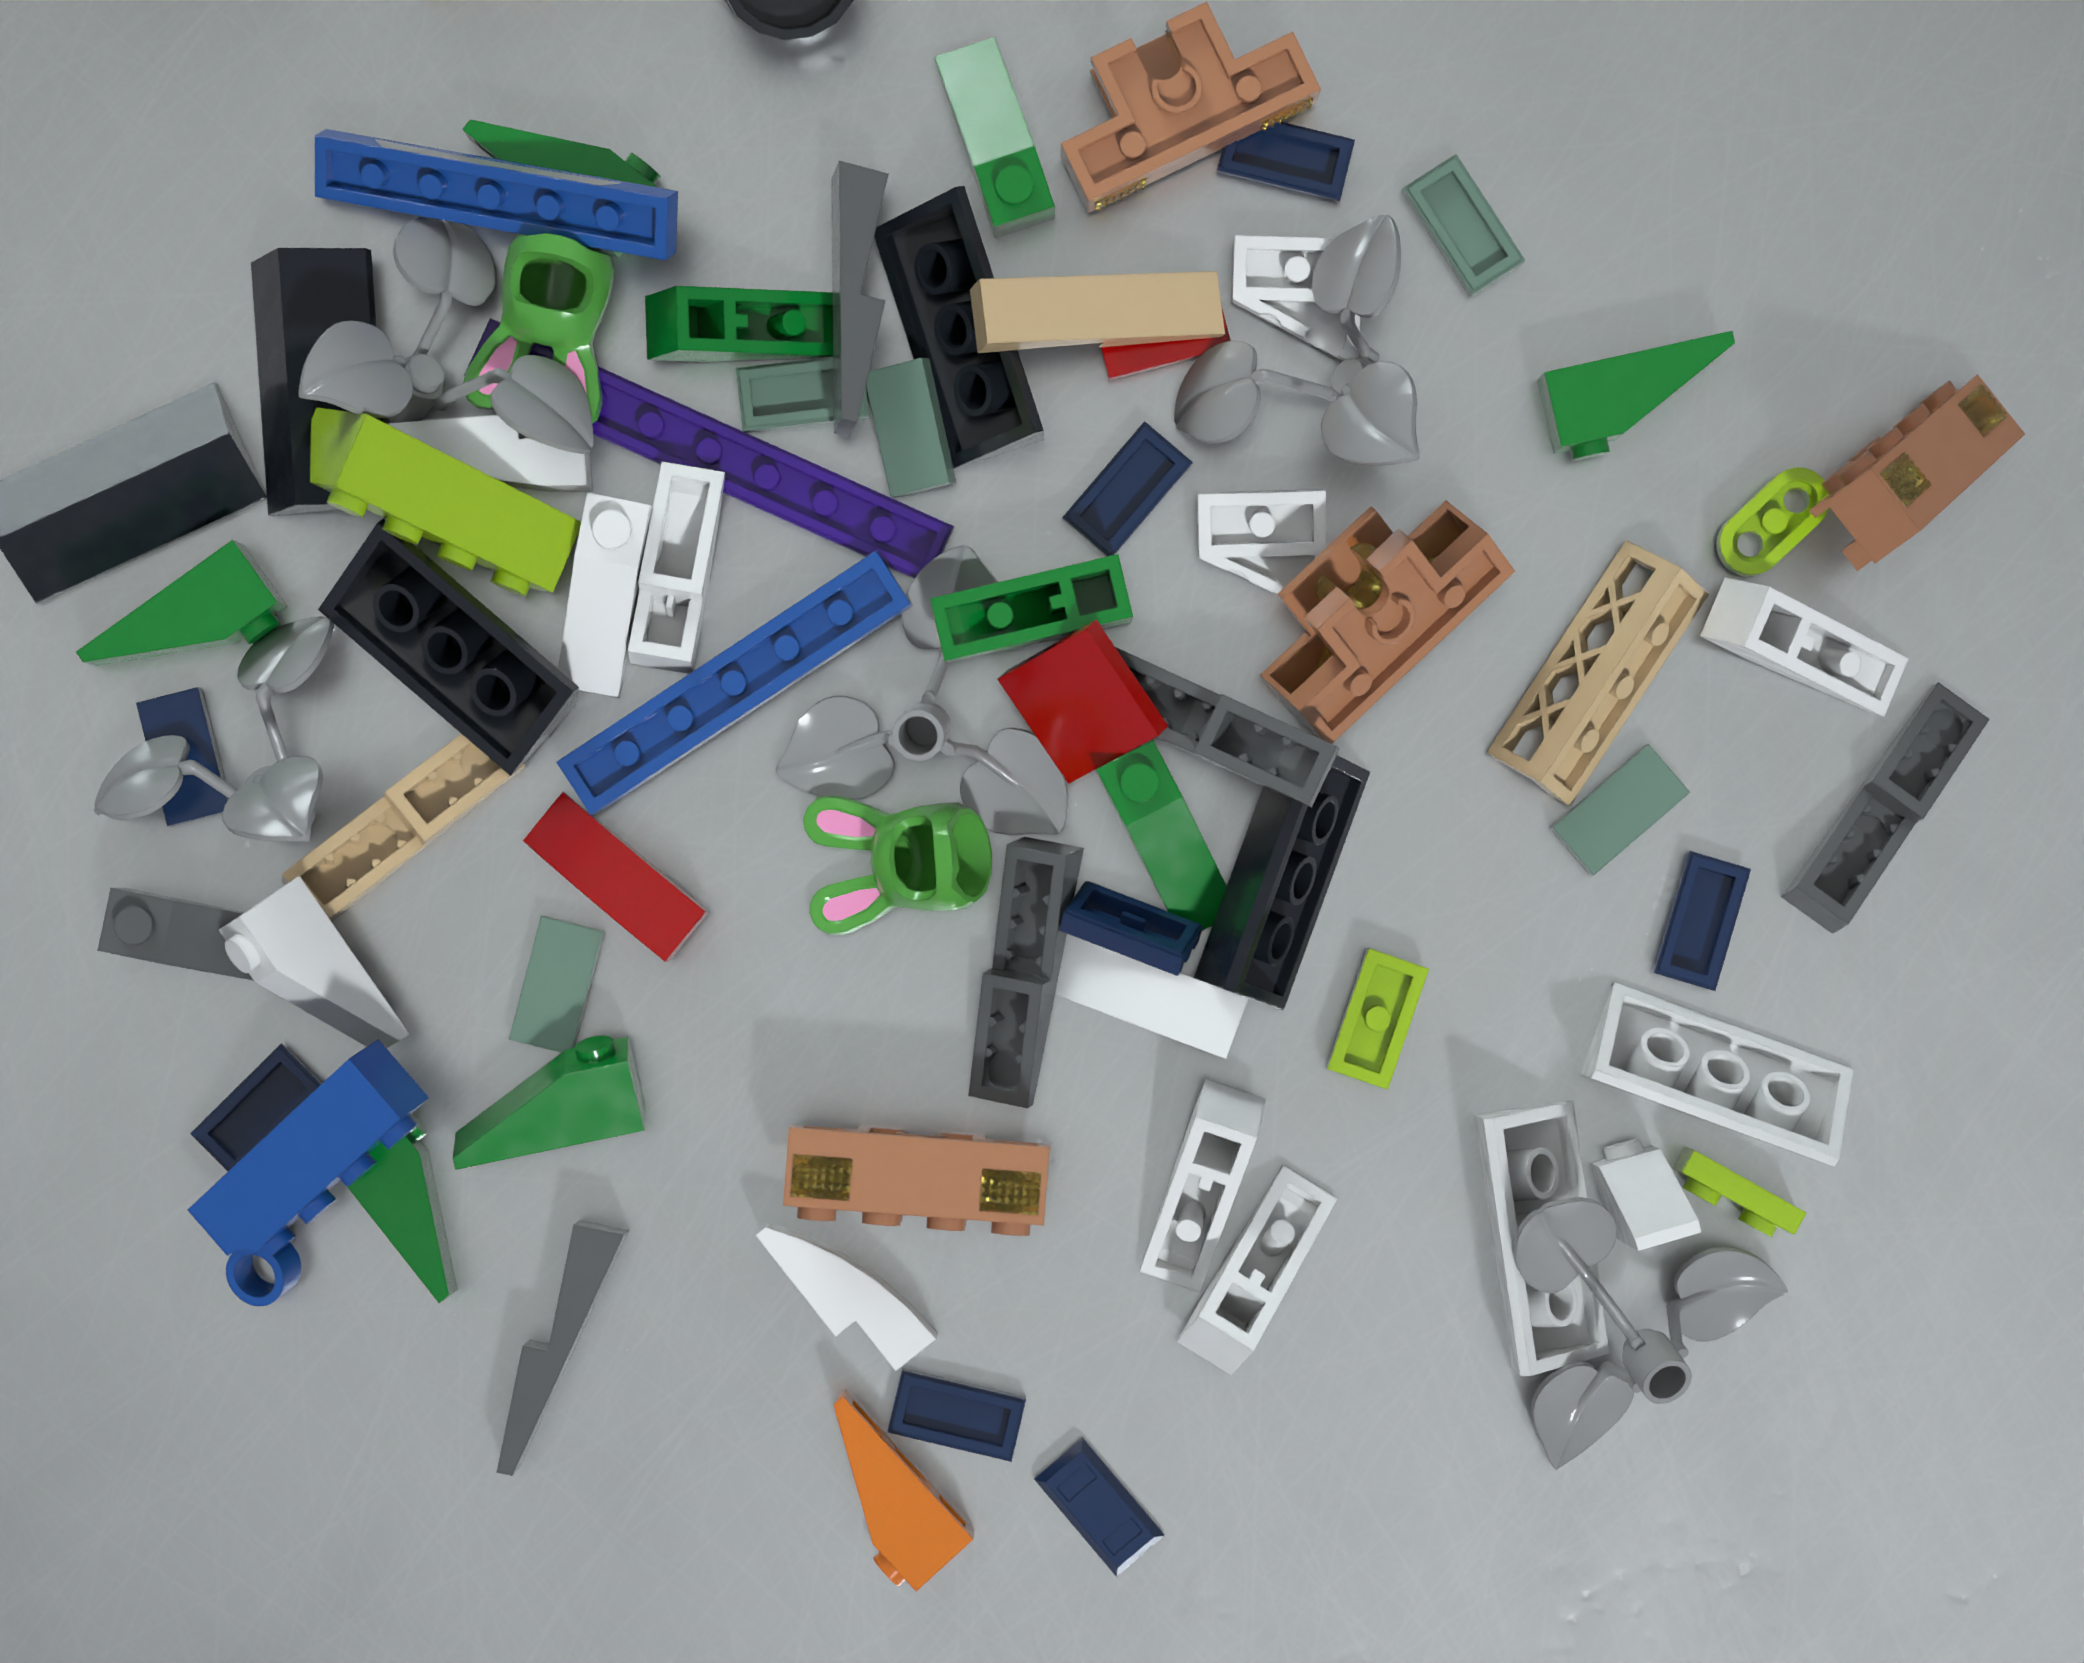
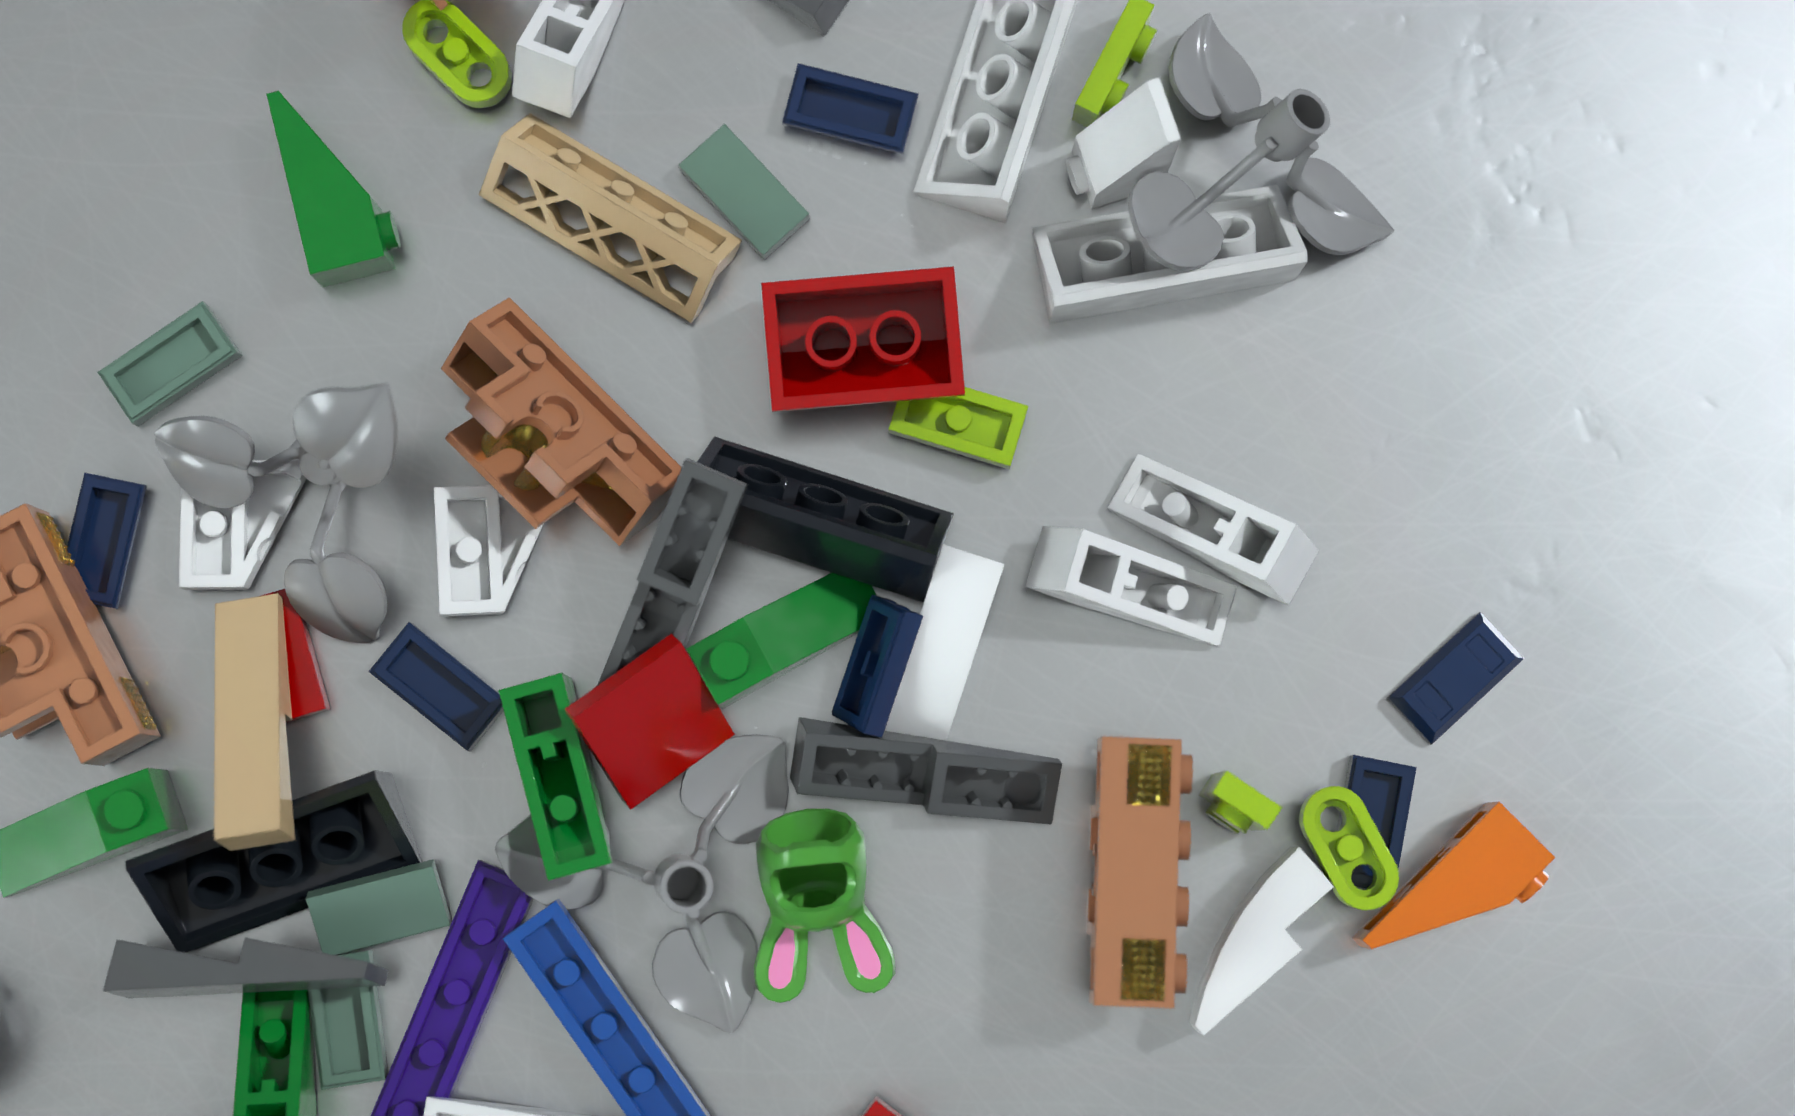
camera: 90 degrees left, 5 degrees down
none -> red slope [761,266,965,412]
none -> lime plate [1198,770,1283,834]
none -> lime plate [1299,786,1399,910]

